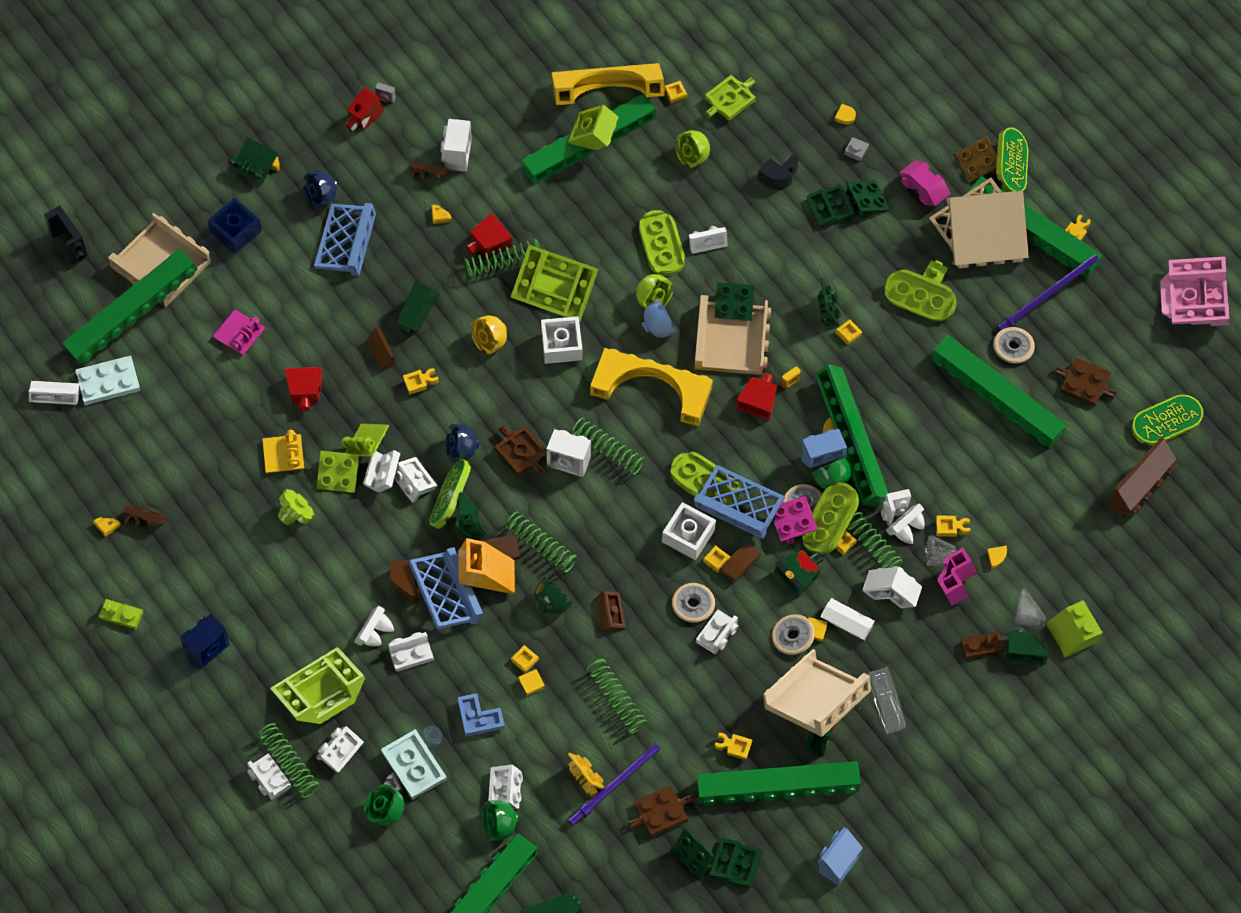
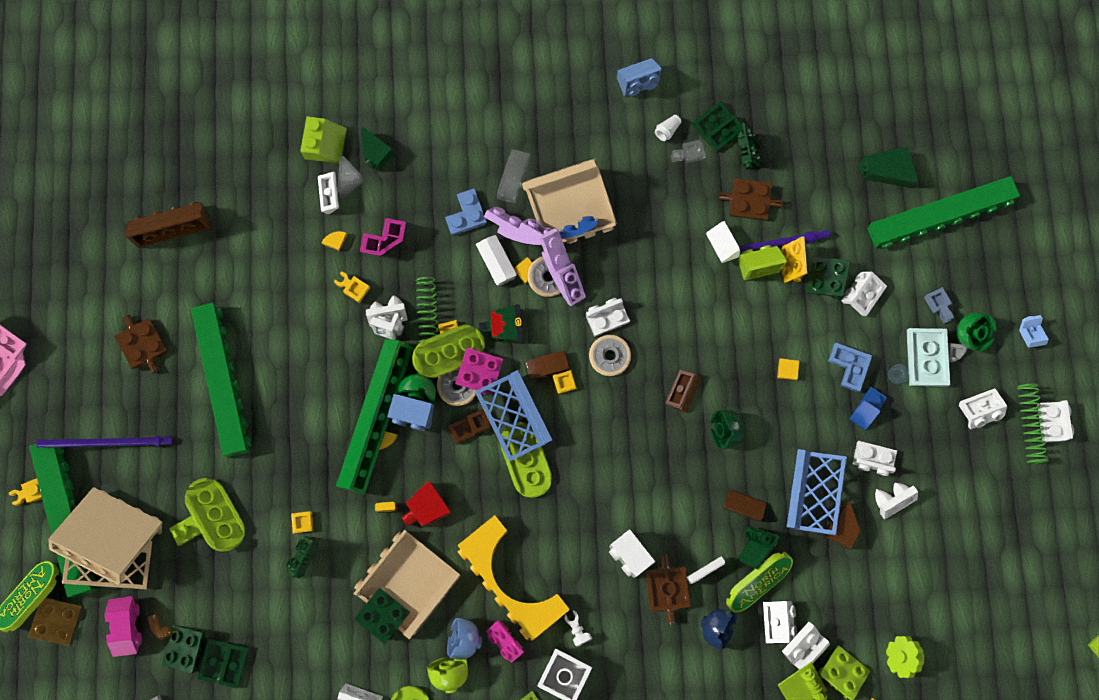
camera: 145 degrees left, 15 degrees up
clear blue brick [180,613,230,670] -> none
lime slope [270,647,365,724] -> none
light orange slope [458,538,515,594] -> none
green cylinder [482,800,518,842] -> none
bright green piece [505,512,577,573] -> none
yellow tile [511,645,539,673] -> none
bright green piece [572,418,645,475] -> none
bright green piece [587,659,647,734] -> none
white brick [662,502,716,560] -> none
green brick [696,761,861,806] -> none
yellow plate [715,733,752,760] -> none
white brick [862,566,922,608] -> none
clear slope [926,535,956,566] -> none
reddish brown plate [961,631,1005,660] -> none
wheel [993,327,1035,364] -> none
tile [1132,395,1203,446] -> none
none -> clear orange arm [147,614,170,640]
none -> white slope [318,172,339,214]
none -> medium blue plate [445,189,487,236]
none -> reddish brown slope [448,409,492,444]
none -> lavender slope [484,207,552,245]
none -> dark pink hinge [486,620,524,663]
none -> lavender slope [539,228,586,306]
none -> blue slope [559,216,599,239]
none -> white piece [564,610,592,647]
none -> white cone [655,115,681,141]
none -> clear plate [671,140,706,163]
none -> white tile [687,556,725,584]
none -> white slope [706,221,740,263]
none -> lime slope [738,245,787,281]
none -> dark green hinge [806,257,850,299]
none -> blue slope [849,387,887,430]
none -> sand blue plate [924,287,954,324]
none -> light blue bracket [1019,315,1049,348]

